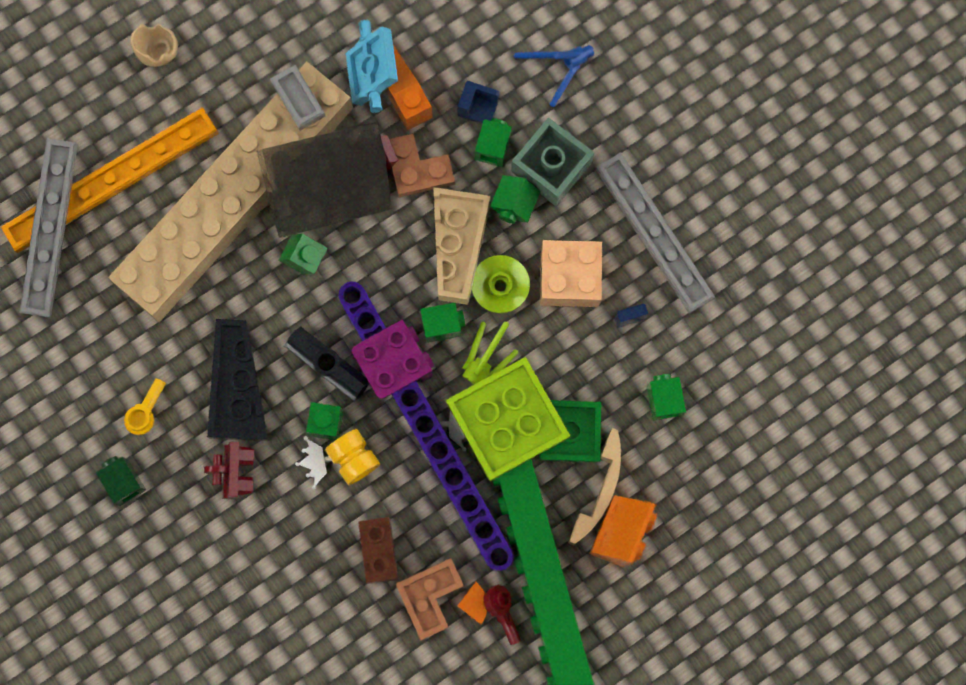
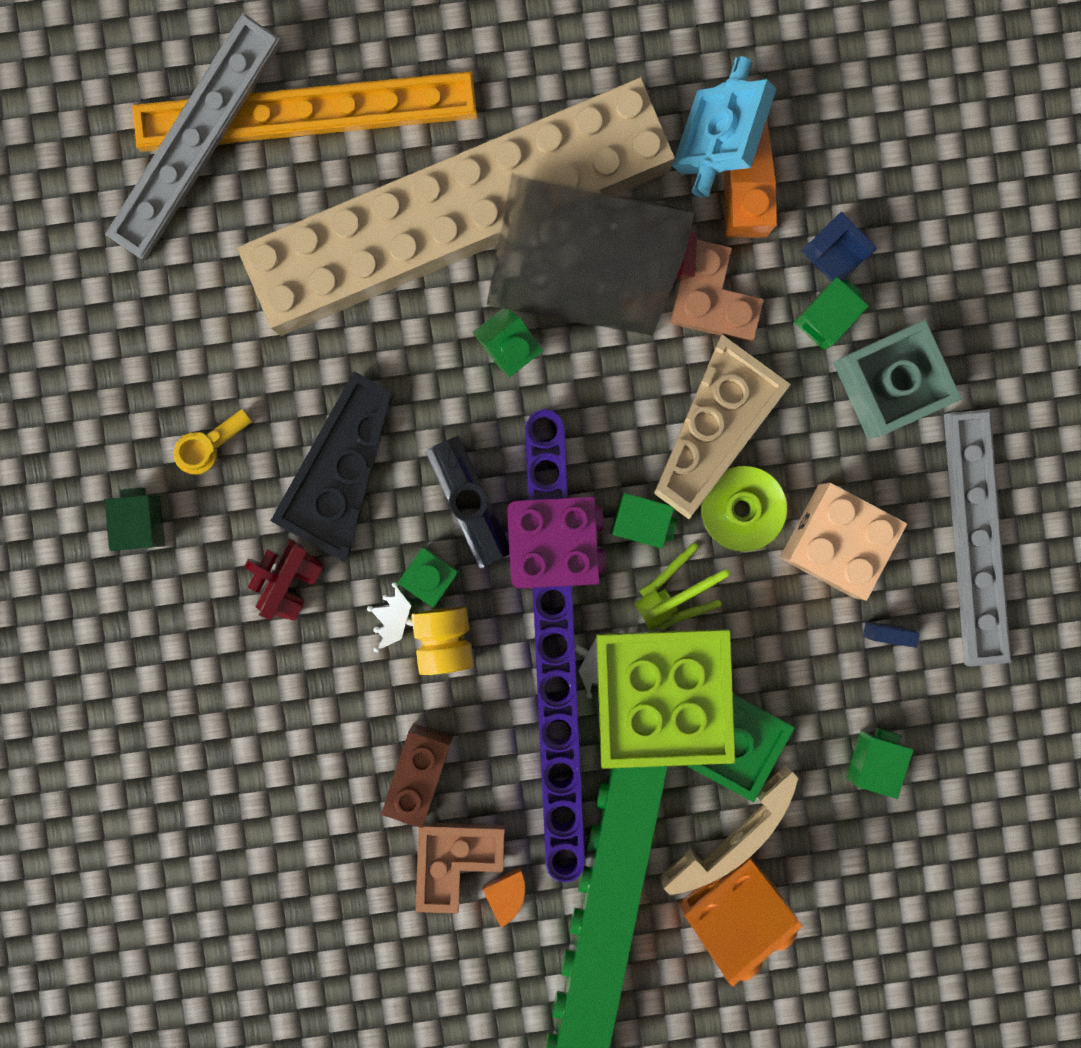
camera: 30 degrees right, 10 degrees up
light grey tile [270,65,325,130] -> none
dark red plate [483,585,521,645] -> none
green brick [490,175,541,224] -> none
blue plant [514,45,594,107] -> none

